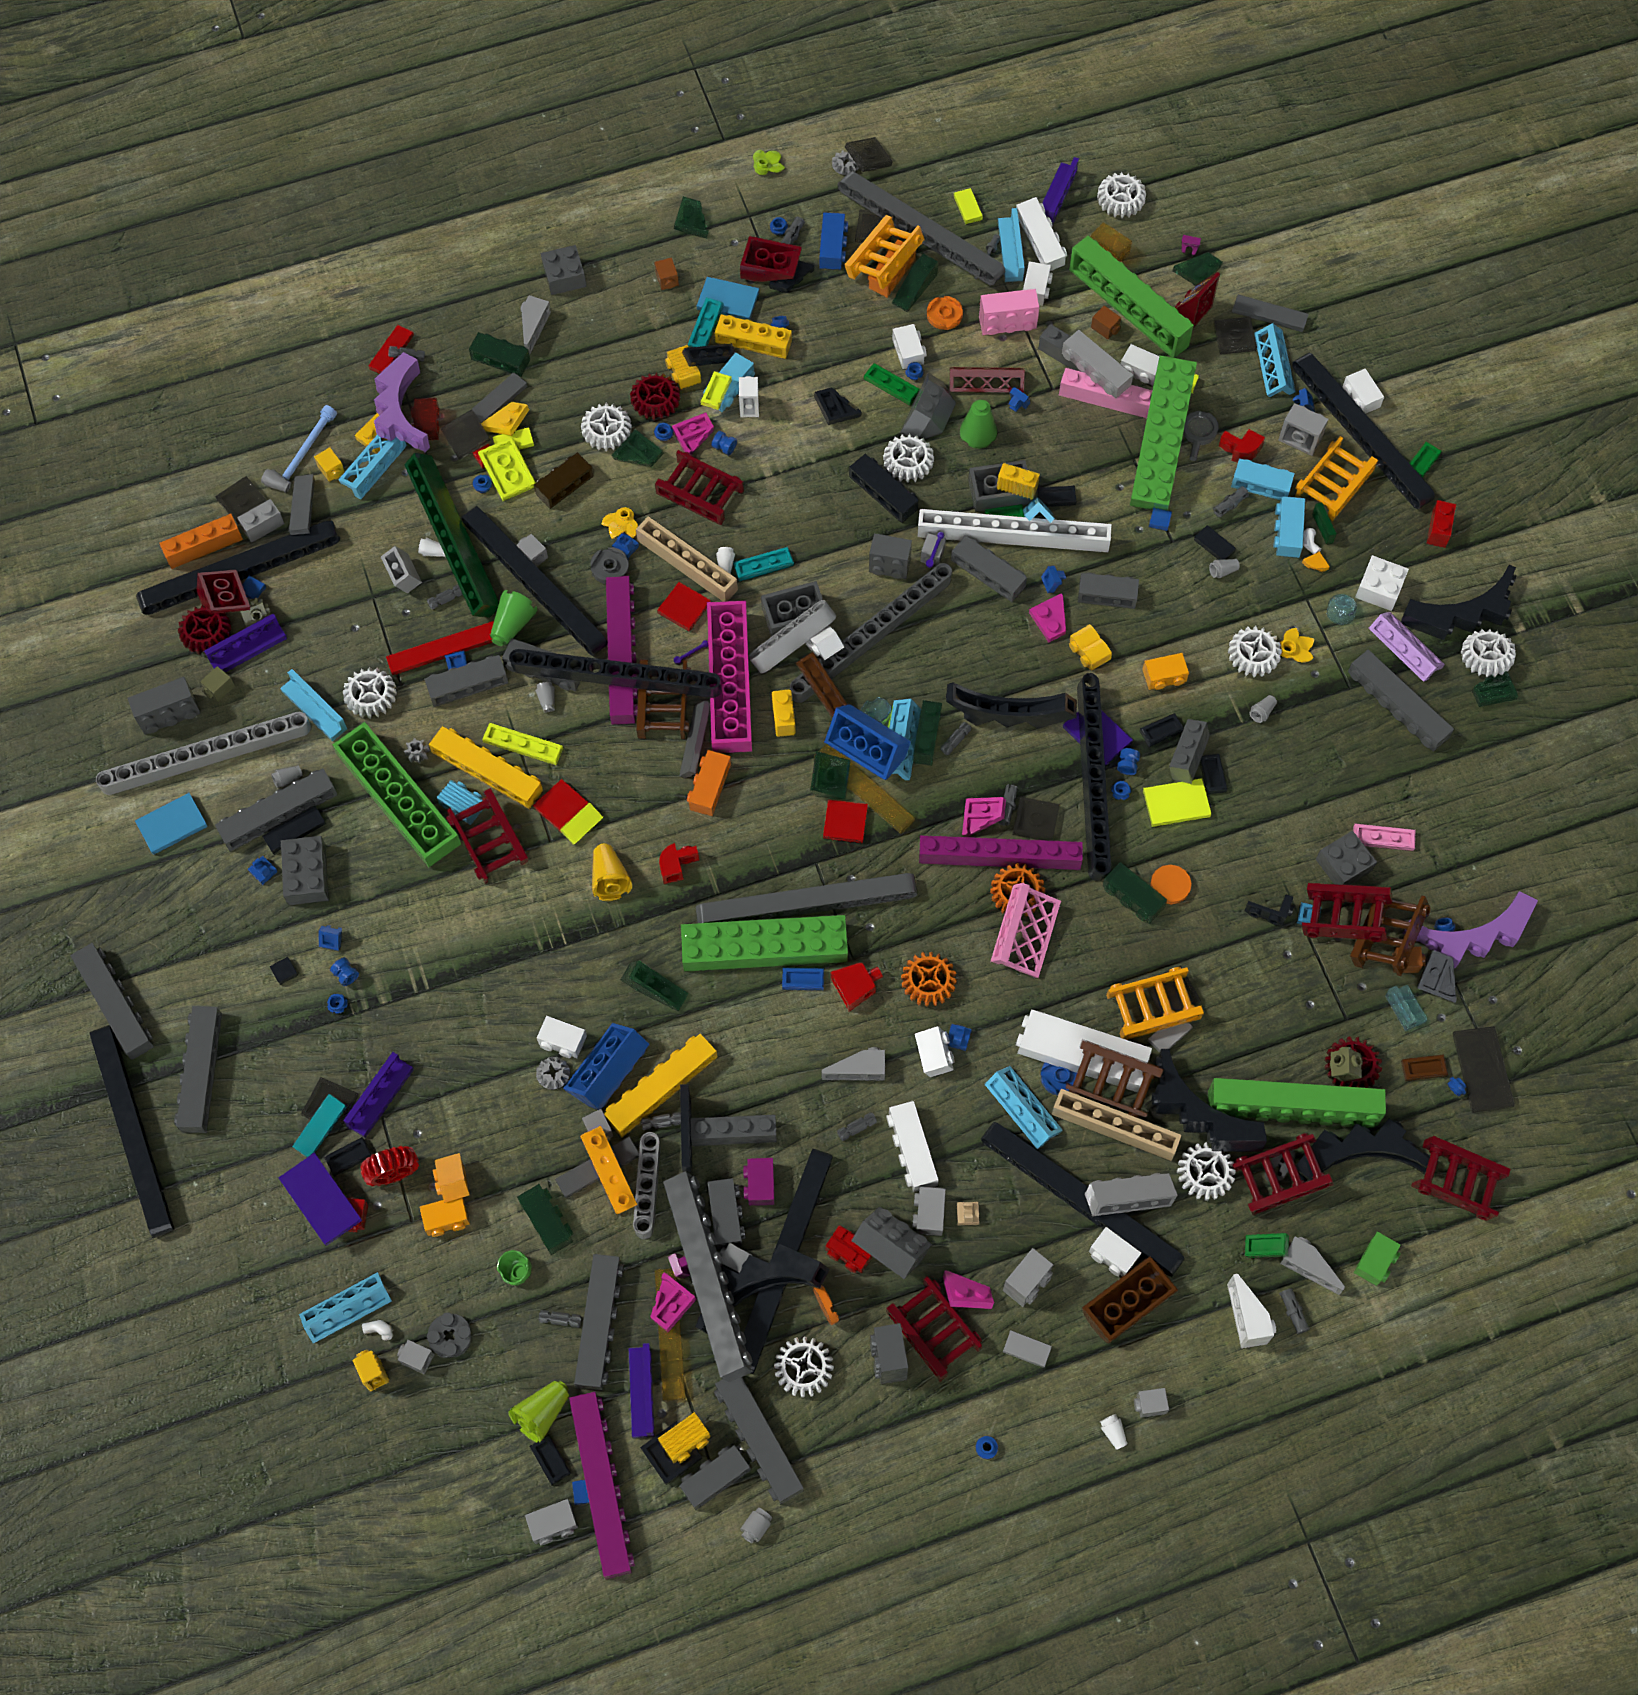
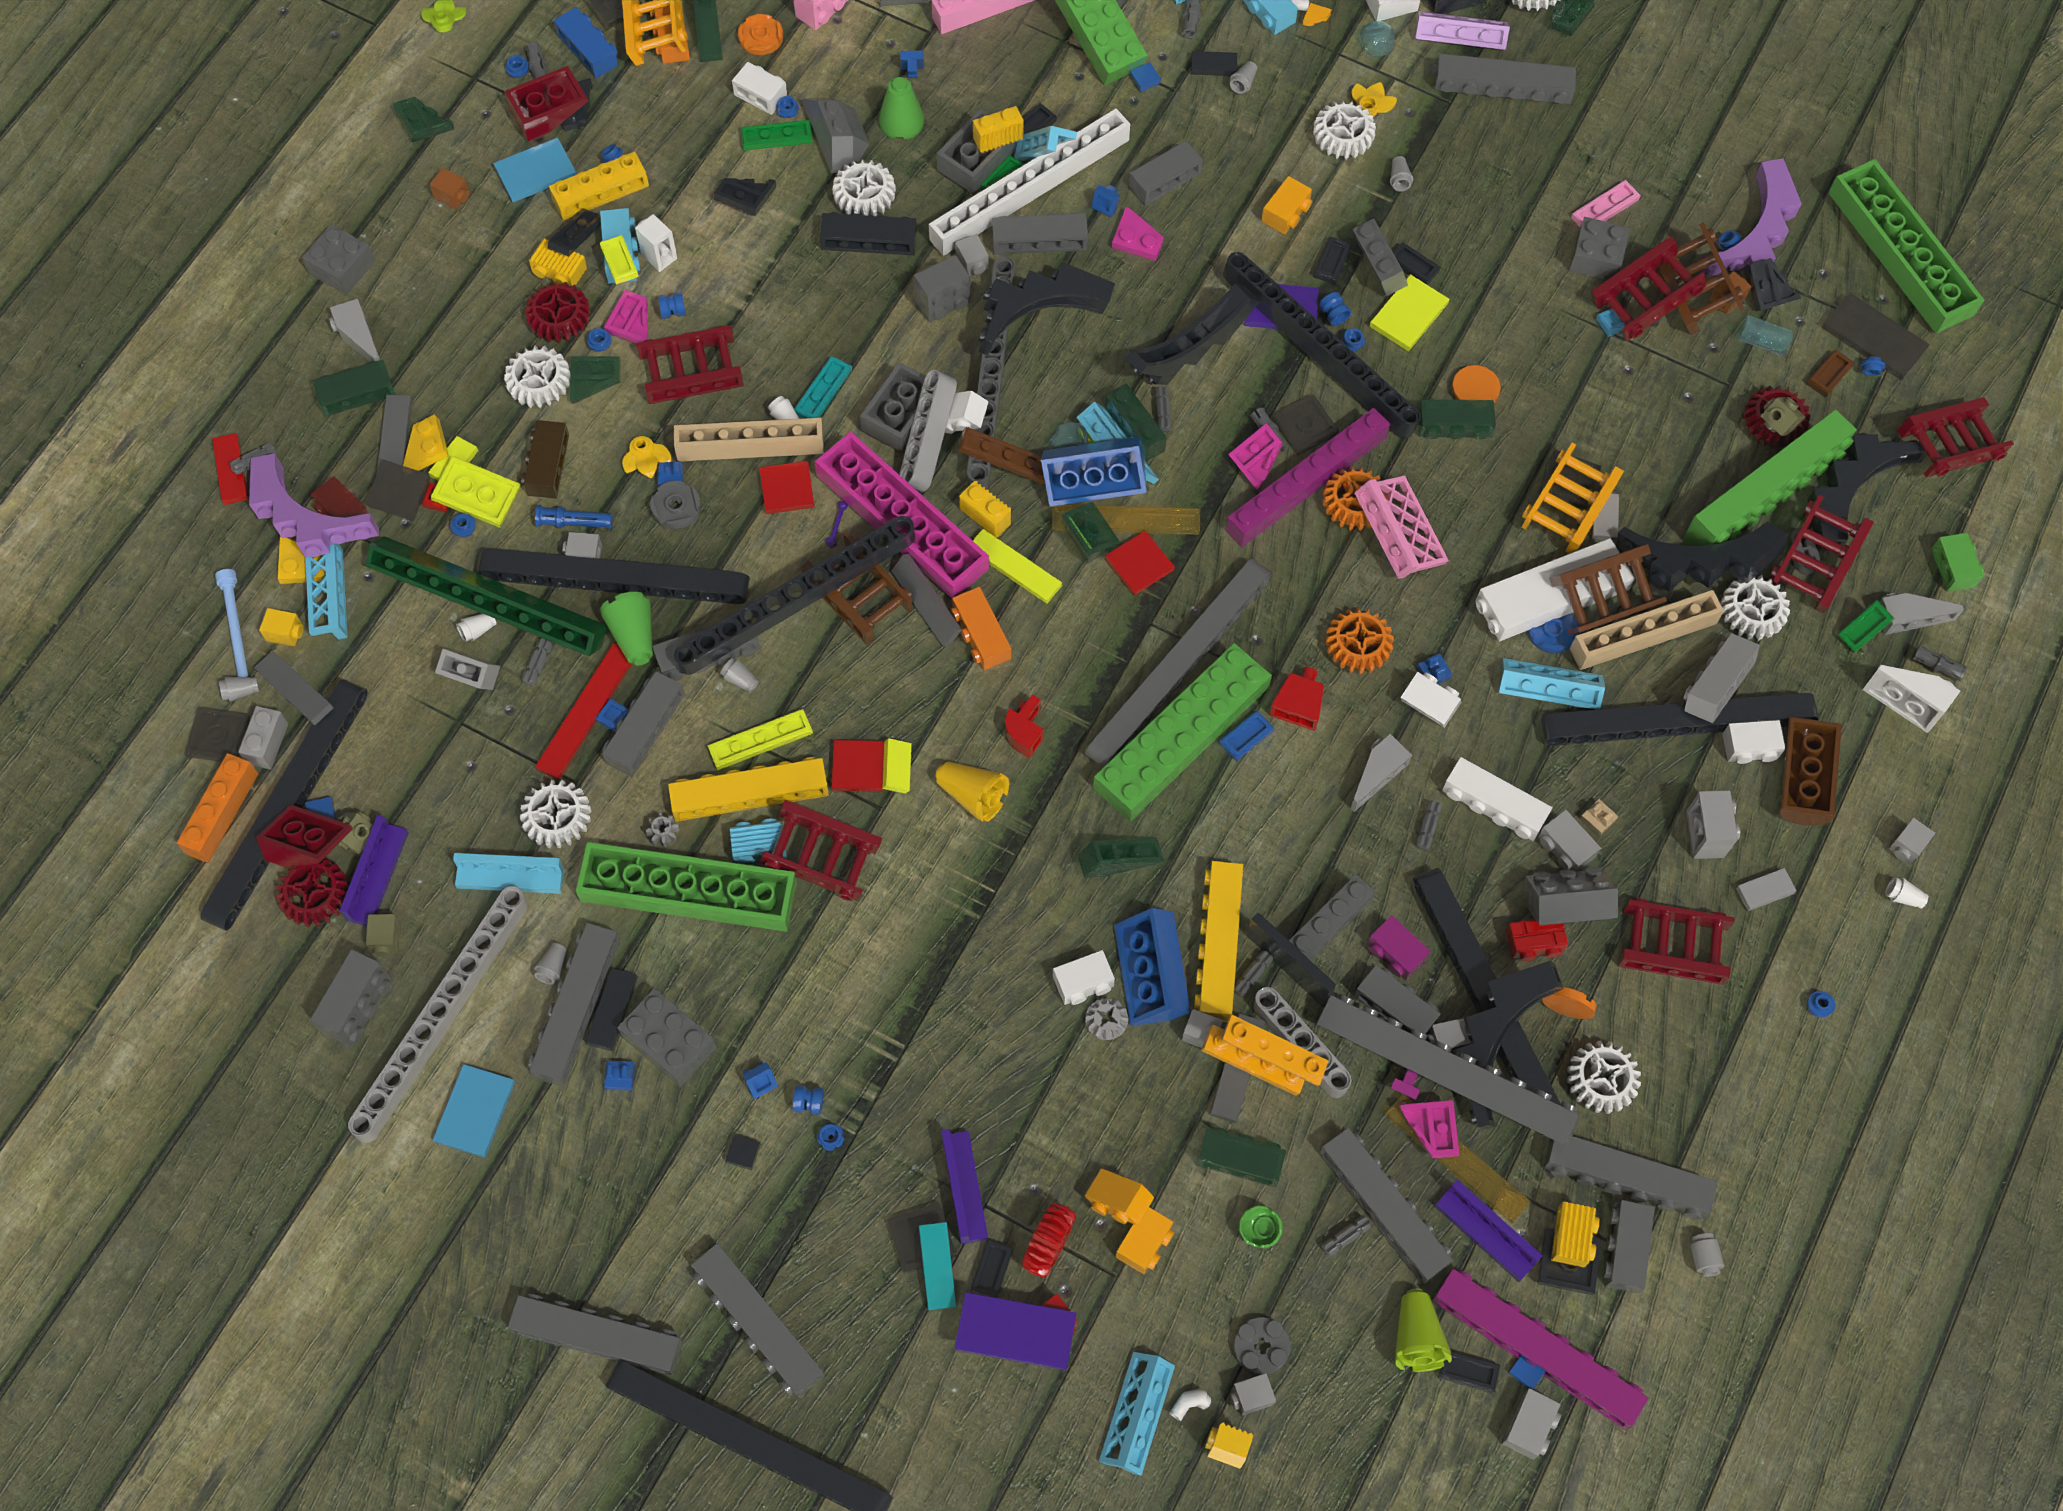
camera: 45 degrees left, 0 degrees up
magenta brick [606,576,638,725] -> none
teal tile [688,297,724,348] -> none
dark grey brick [870,1323,908,1384] -> none
dark purple hinge [926,532,945,568] -> none
dark pink wing [943,1271,994,1309] -> none
dark red fence [949,367,1025,393] -> none
yellow brick [1069,624,1112,671] -> none
black bracket [1244,894,1295,925] -> none
none -> blue pin [535,505,613,529]
none -> neon yellow tile [973,529,1062,604]
none -> black arch [978,262,1115,355]
none -> bright green brick [1828,159,1984,334]

